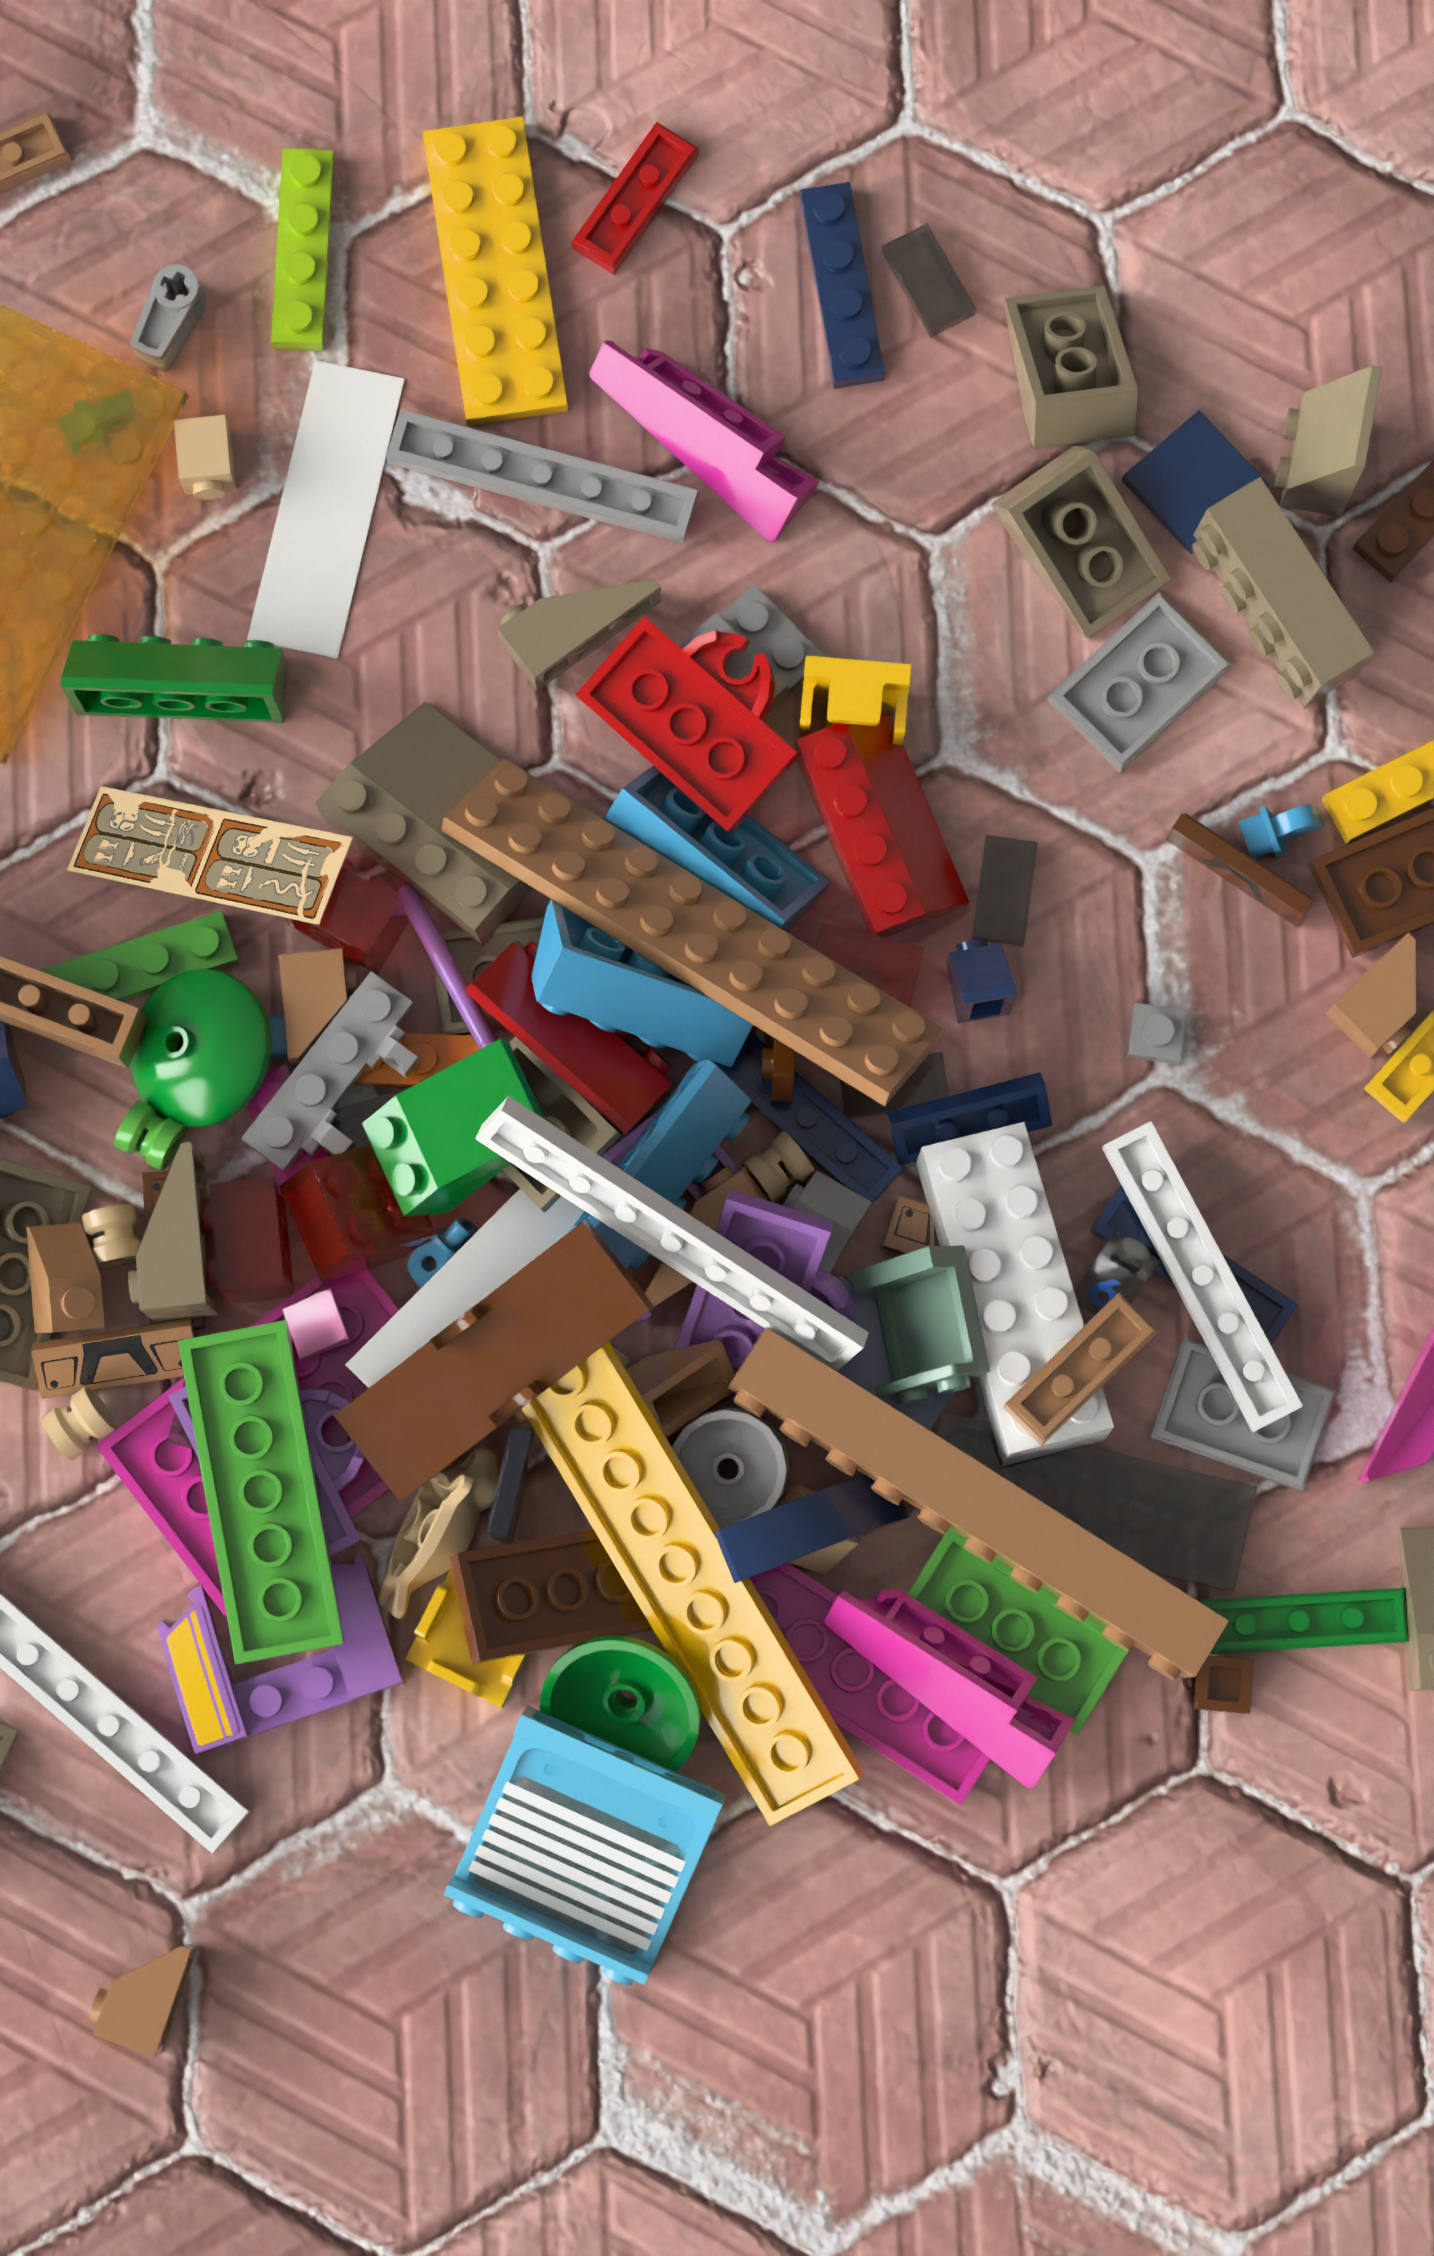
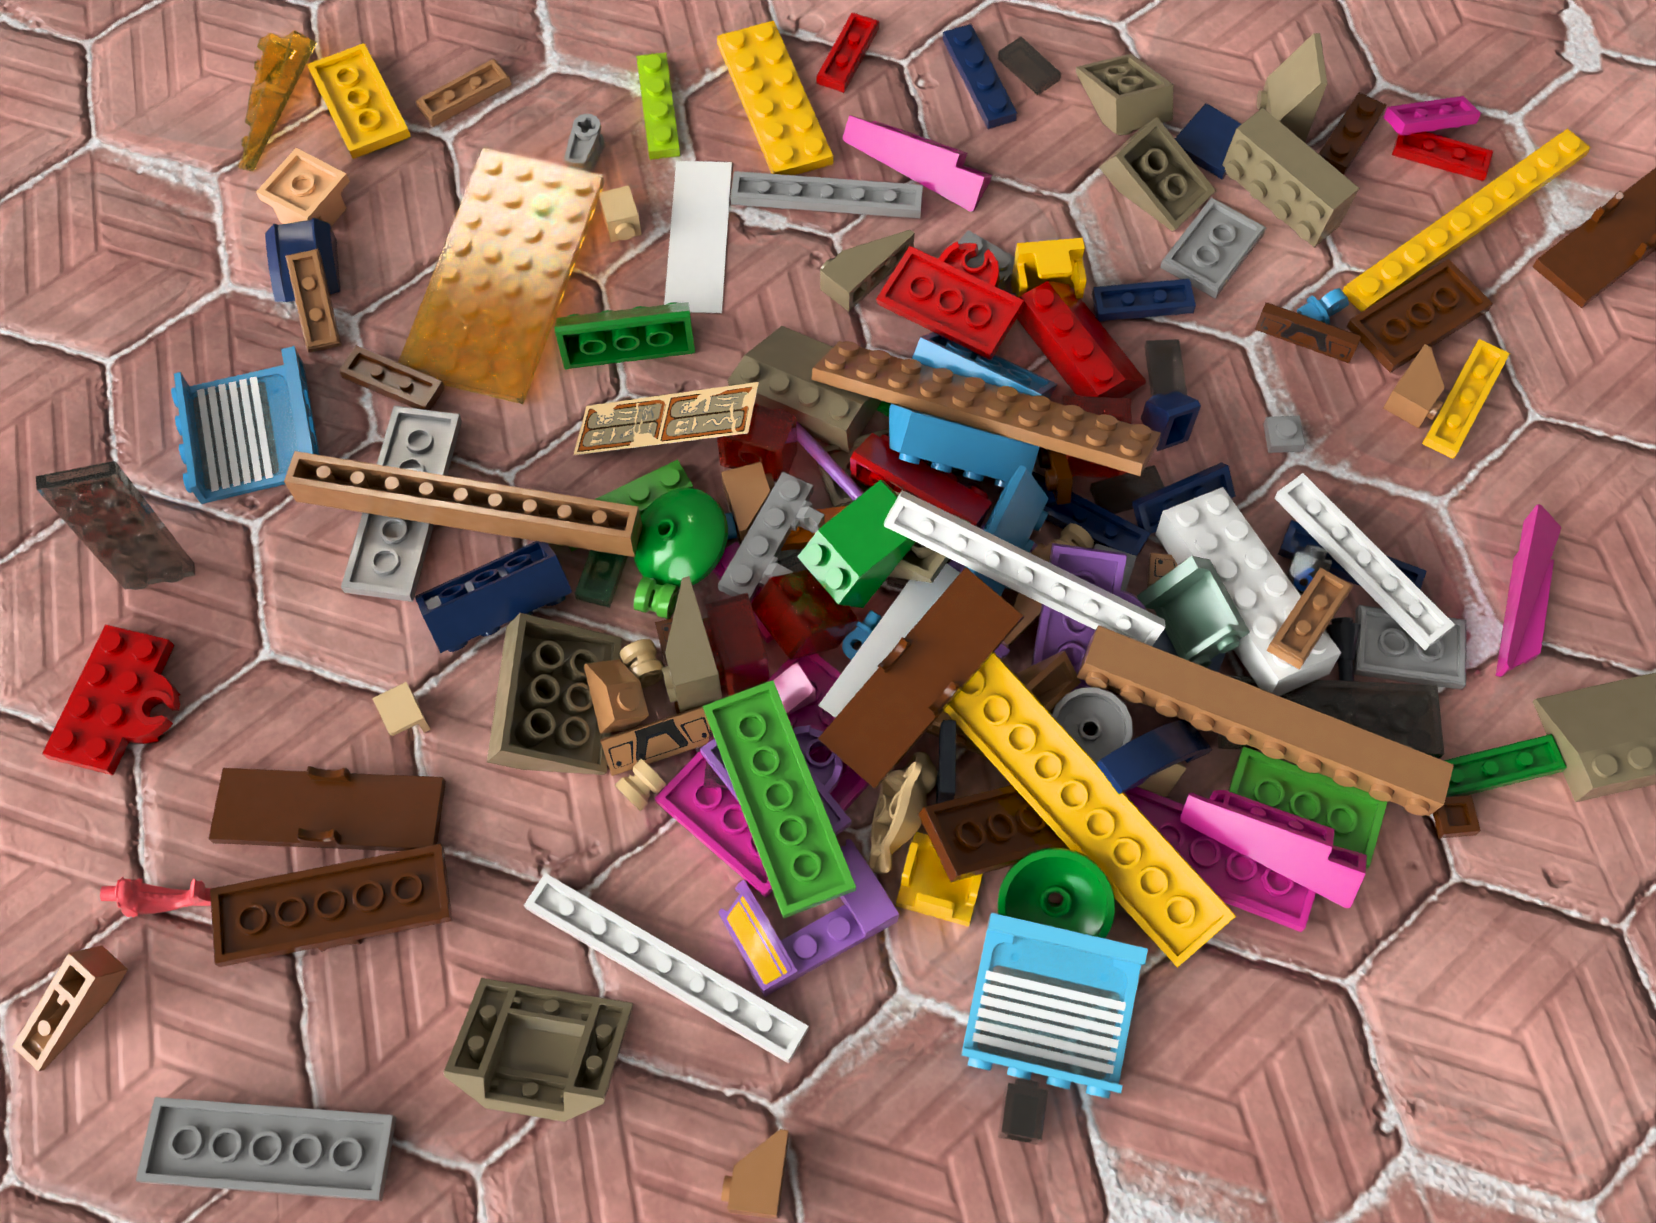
camera: 10 degrees left, 15 degrees down
none -> clear green plate [575,550,628,608]
none -> clear smoke brick [998,1079,1048,1145]
none -> dark blue plate [1092,279,1196,321]
none -> black cone [1325,617,1361,685]

